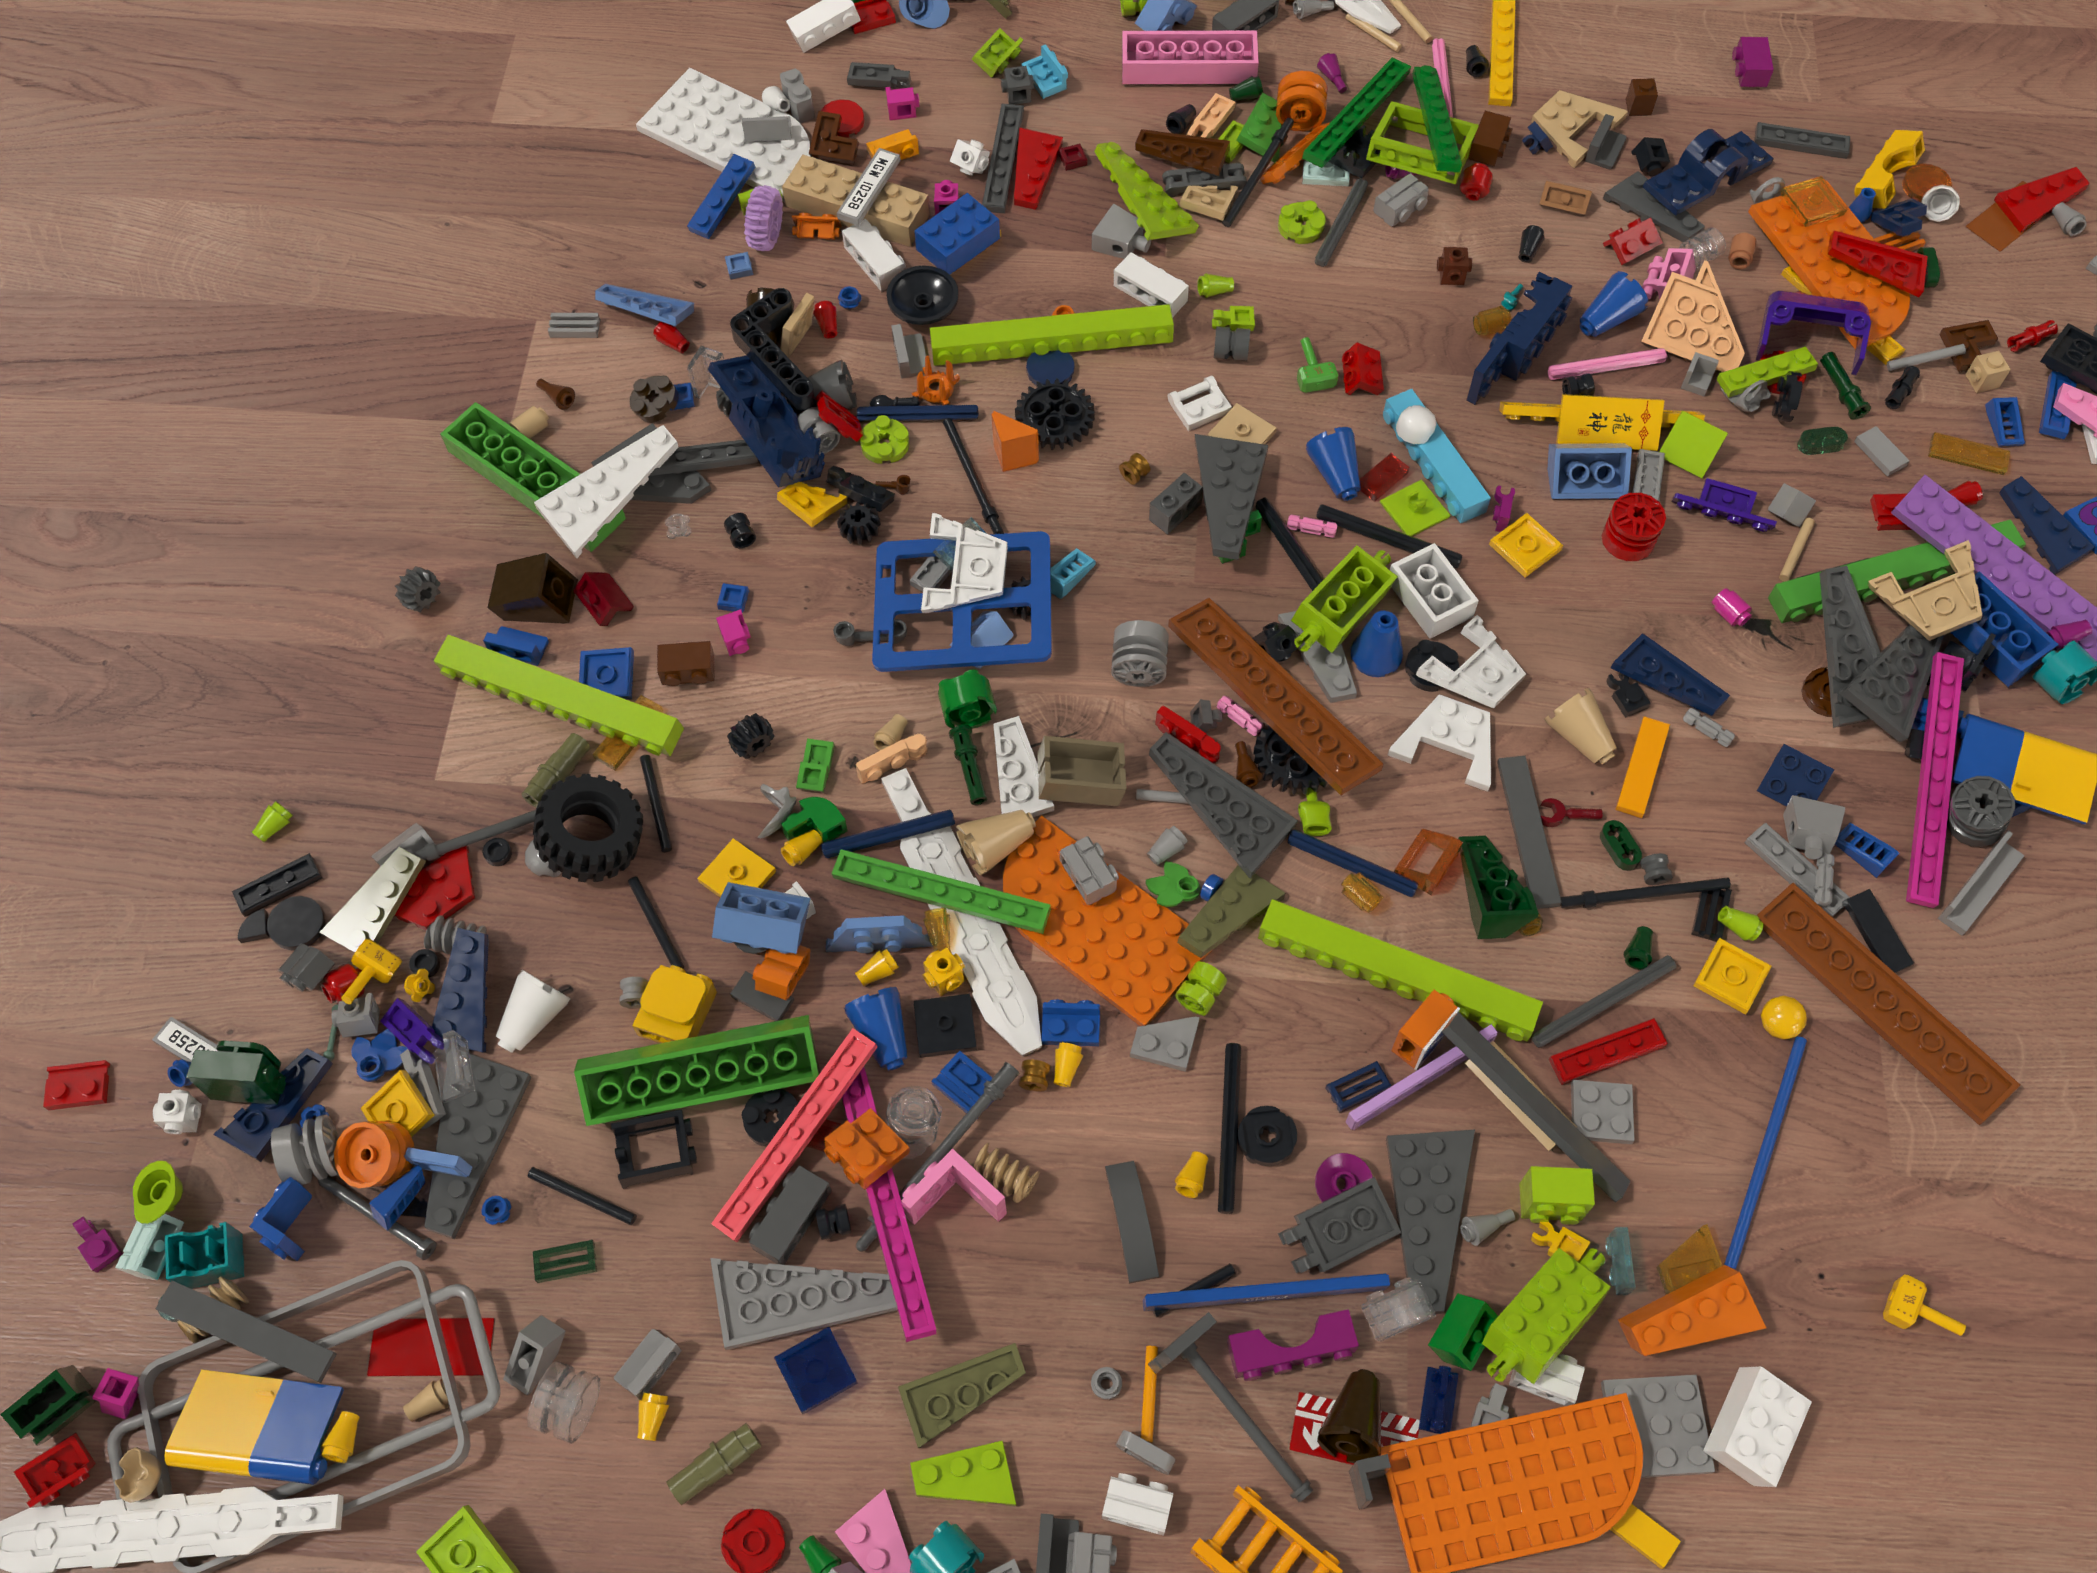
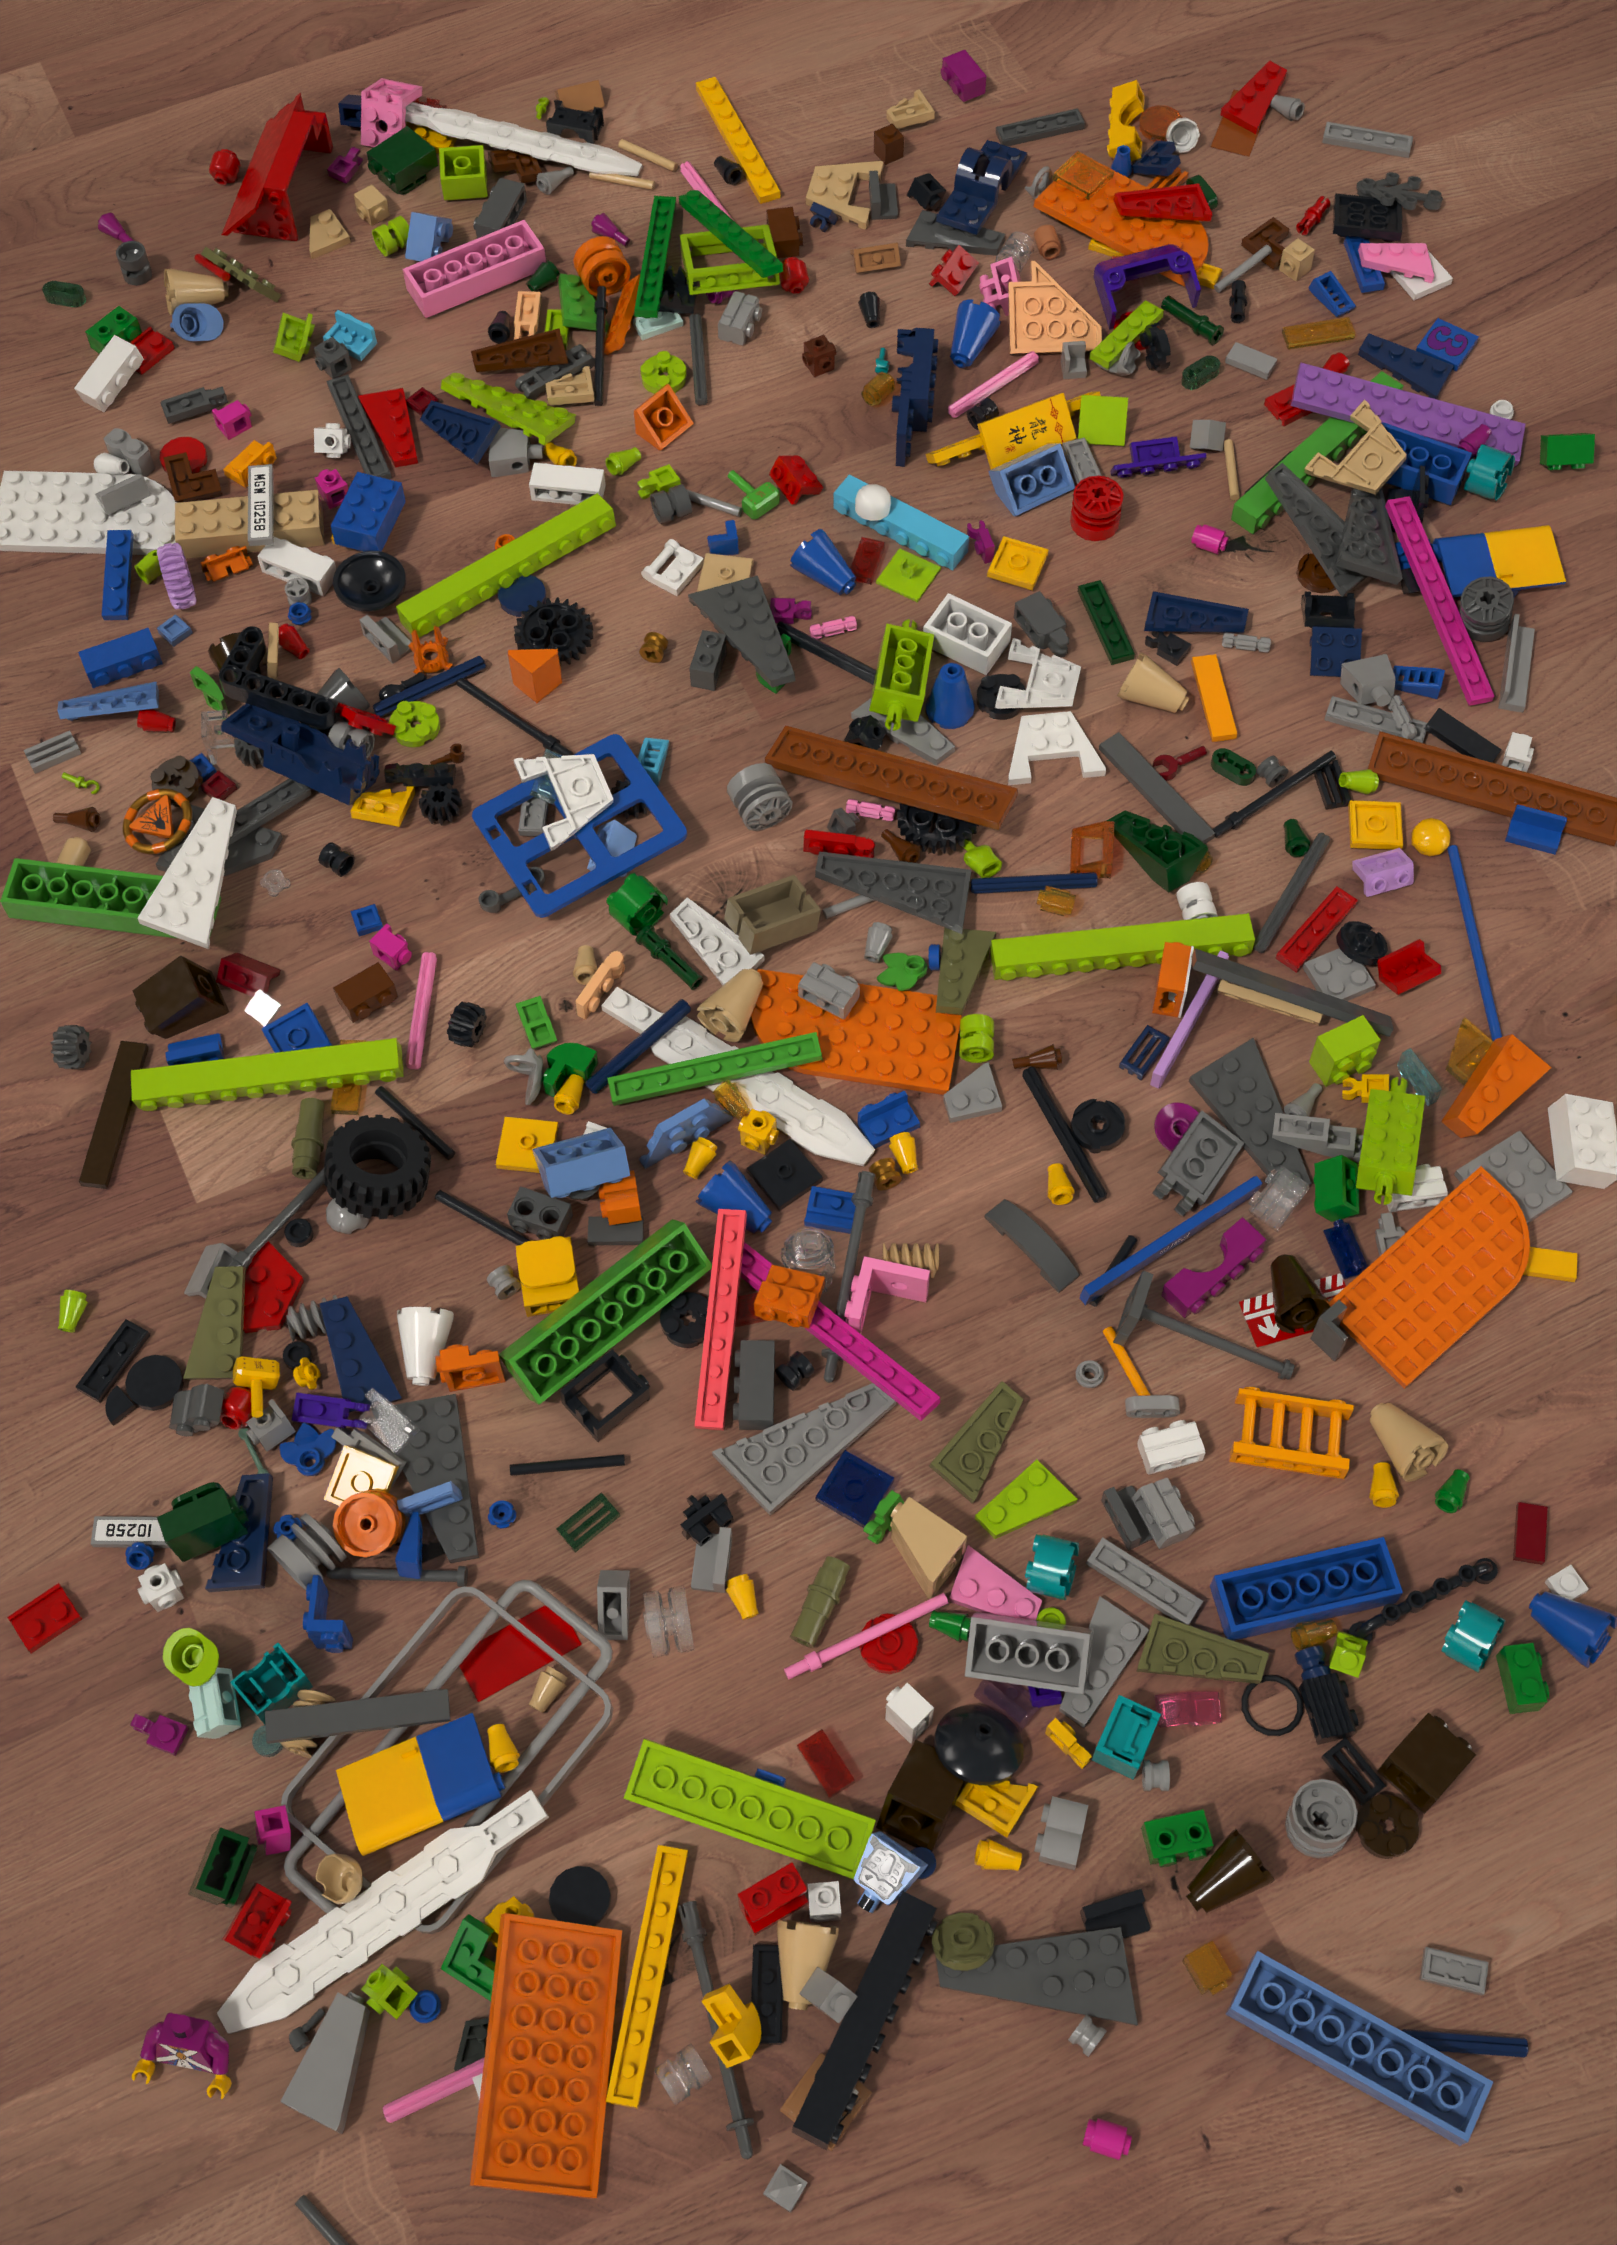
camera: 30 degrees left, 0 degrees up
black axle [1316,504,1462,568] -> none
none -> lime hand [62,772,100,794]
none -> blue brick [78,628,163,688]
none -> dark brown tile [79,1041,149,1189]
none -> piece [123,789,192,854]
none -> bright green slope [190,666,229,716]
none -> dark red tile [200,770,237,801]
none -> clear plate [244,989,283,1026]
none -> light grey wheel [285,578,312,606]
none -> bright pink axle [405,952,437,1070]
none -> dark blue wing [420,400,501,465]
none -> orange plate [435,1344,506,1392]
none -> dark grey brick [507,1186,573,1240]
none -> yellow cone [543,442,577,467]
none -> orange slope [634,384,694,450]
none -> black hips [680,1493,734,1547]
none -> light grey bar [686,489,742,517]
none -> blue panel [707,520,739,556]
none -> magenta plate [770,598,812,624]
none -> bright pink bar [784,1593,948,1680]
none -> bright green plate [863,1490,904,1544]
none -> tan wing [886,90,935,129]
none -> tan slope [890,1497,967,1599]
none -> reddish brown cone [1012,1044,1062,1070]
none -> dark grey hinge [1014,591,1069,657]
none -> dark green tile [1077,580,1135,665]
none -> white wheel [1176,882,1218,920]
none -> light grey slope [1272,1113,1363,1163]
none -> black piece [1301,591,1355,628]
none -> black tile [1336,921,1388,965]
none -> lavender bracket [1352,848,1414,897]
none -> red bracket [1377,939,1441,995]
none -> white brick [1502,732,1534,772]
none -> blue panel [1505,805,1567,855]

